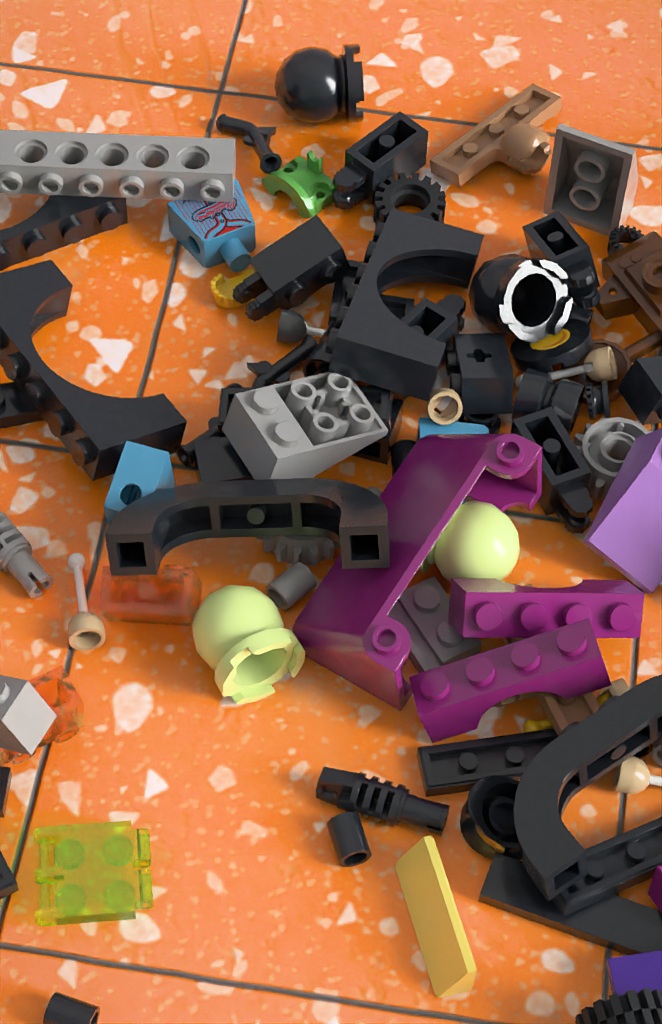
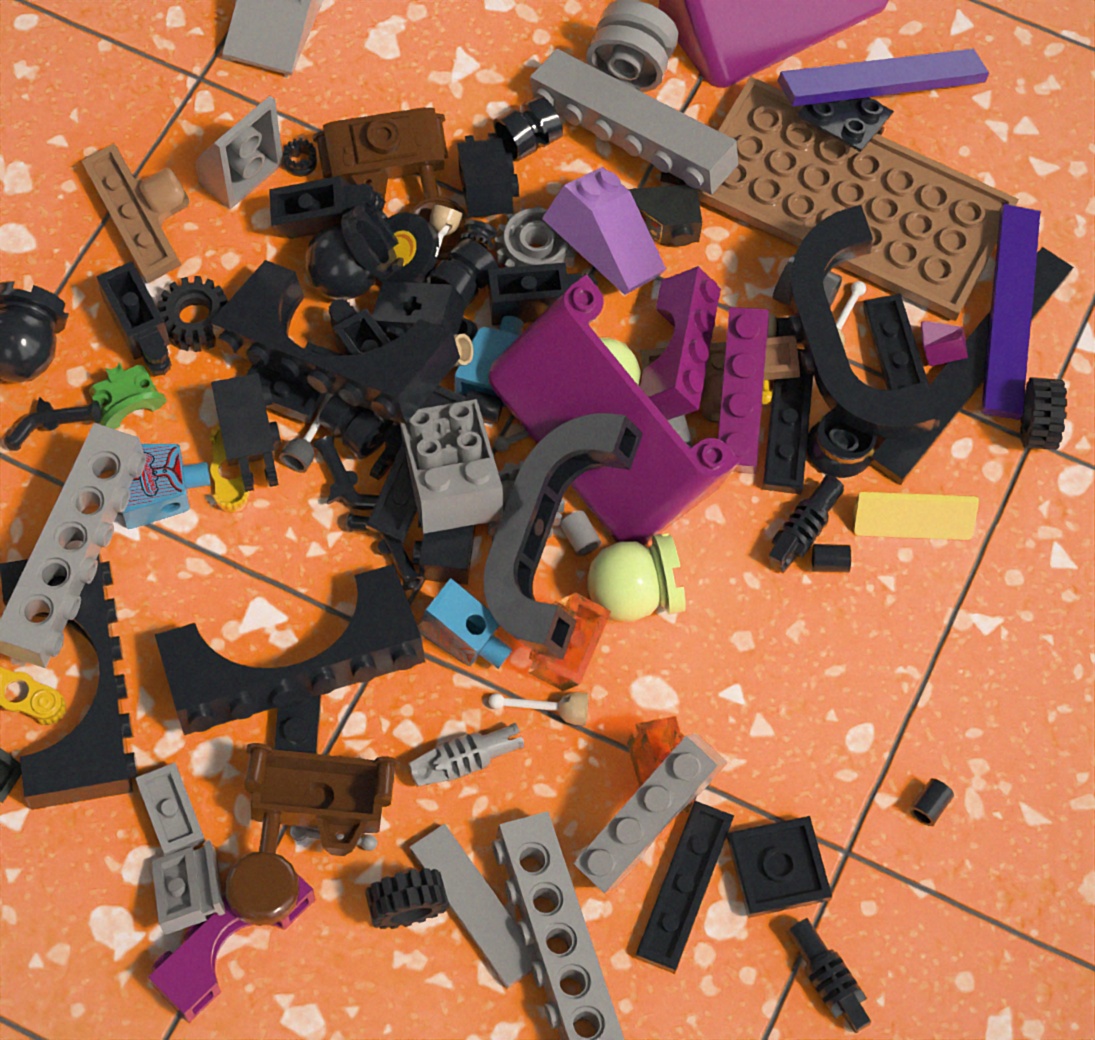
camera: 75 degrees left, 10 degrees up
clear neon green plate [34,820,153,926] -> none

